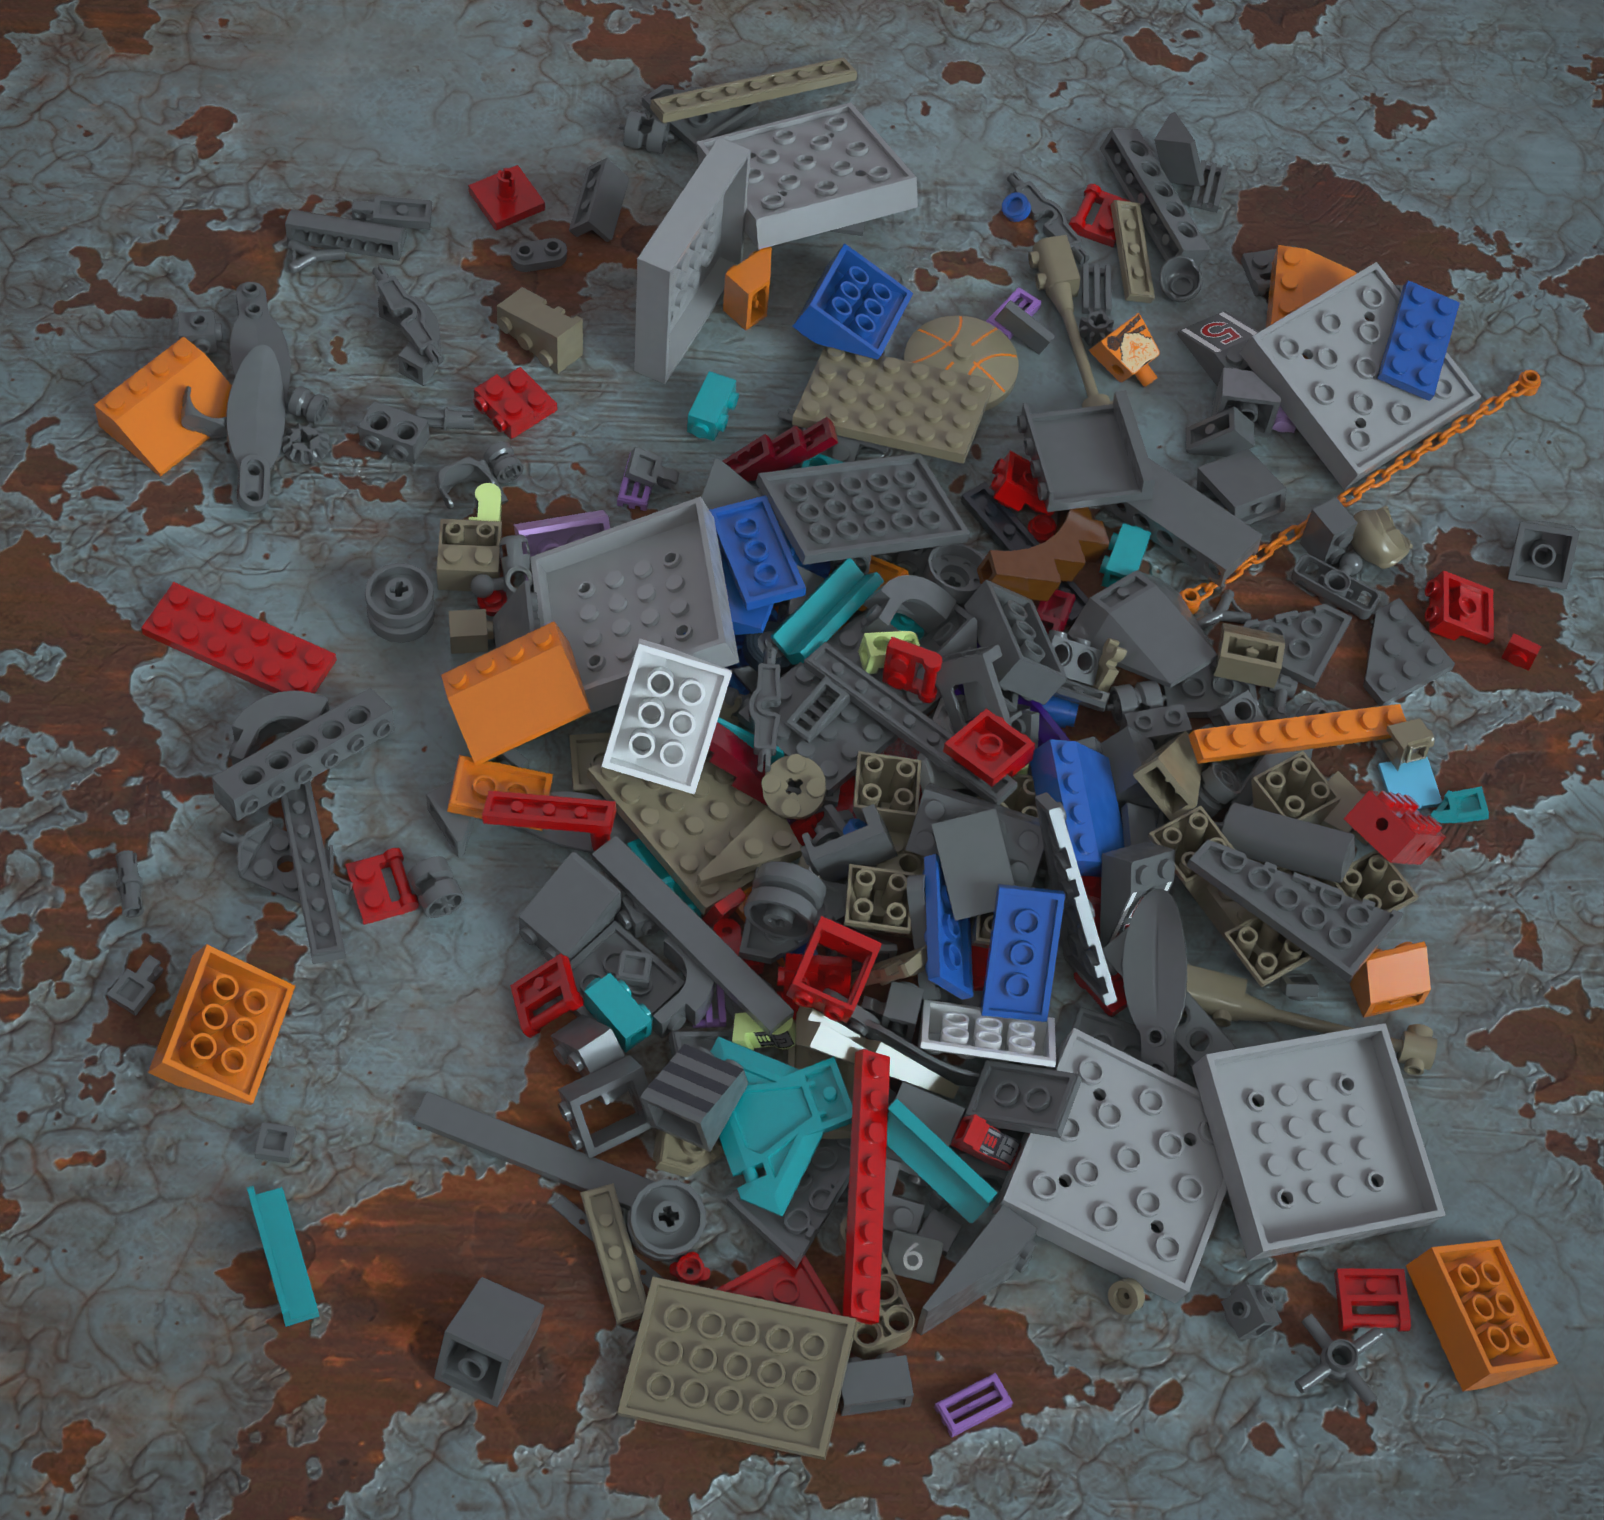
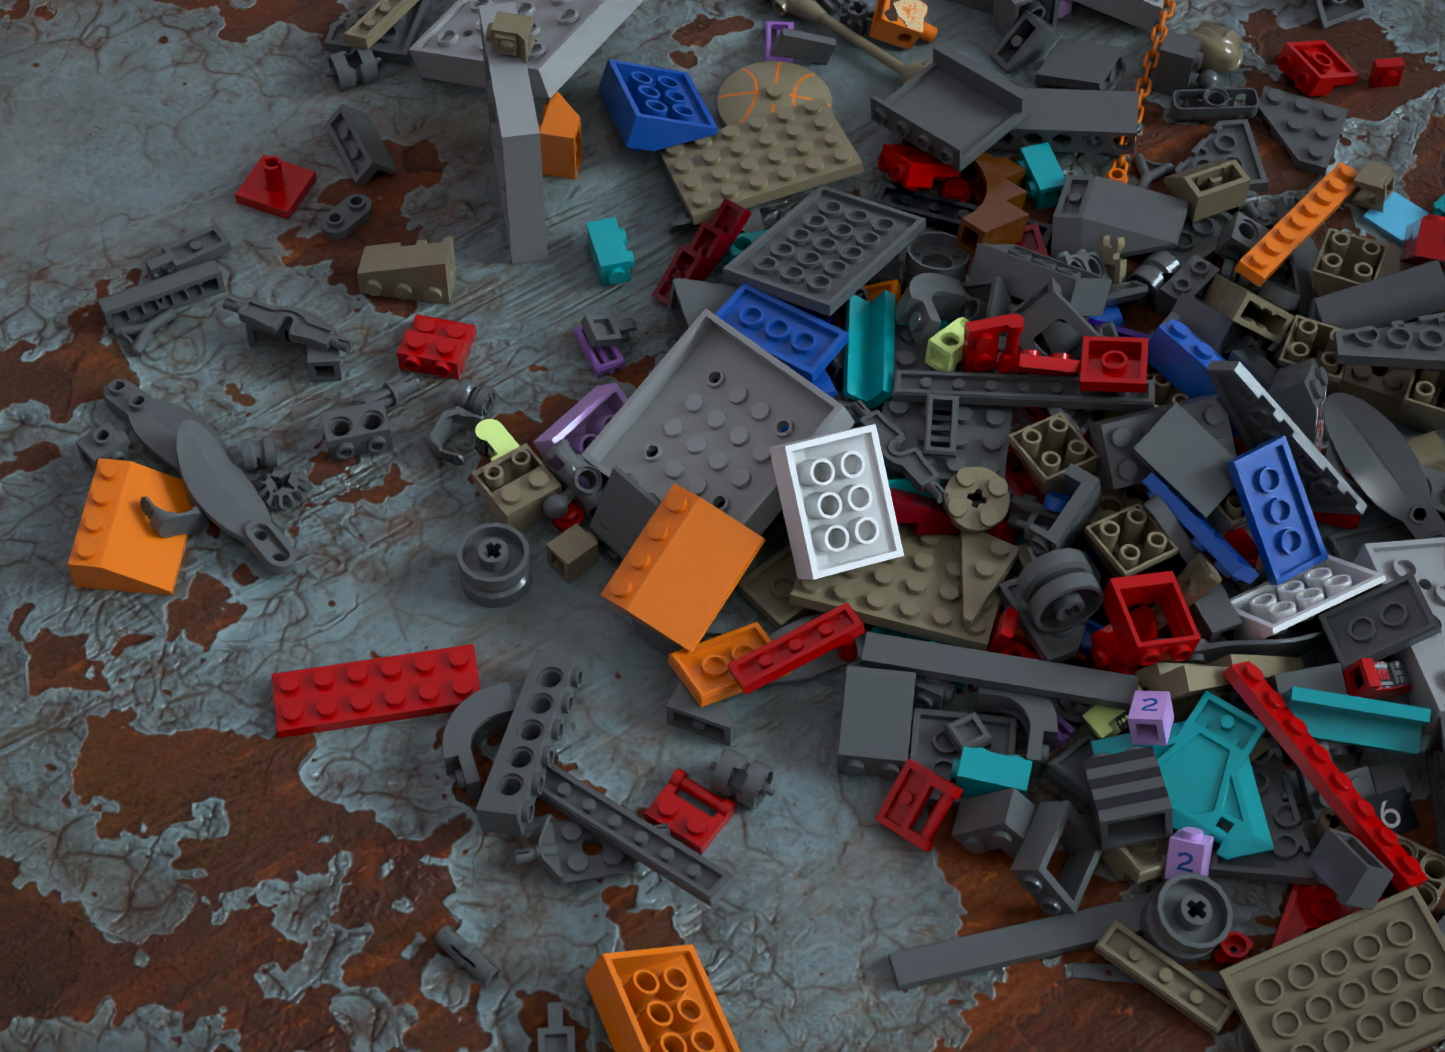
camera: 30 degrees left, 5 degrees down
none -> dark tan window [486,11,535,64]
none -> red plate [998,349,1081,376]
none -> lavender brick [1127,690,1174,746]
none -> lavender brick [1164,827,1214,880]
none -> dark grey piece [1307,828,1394,910]

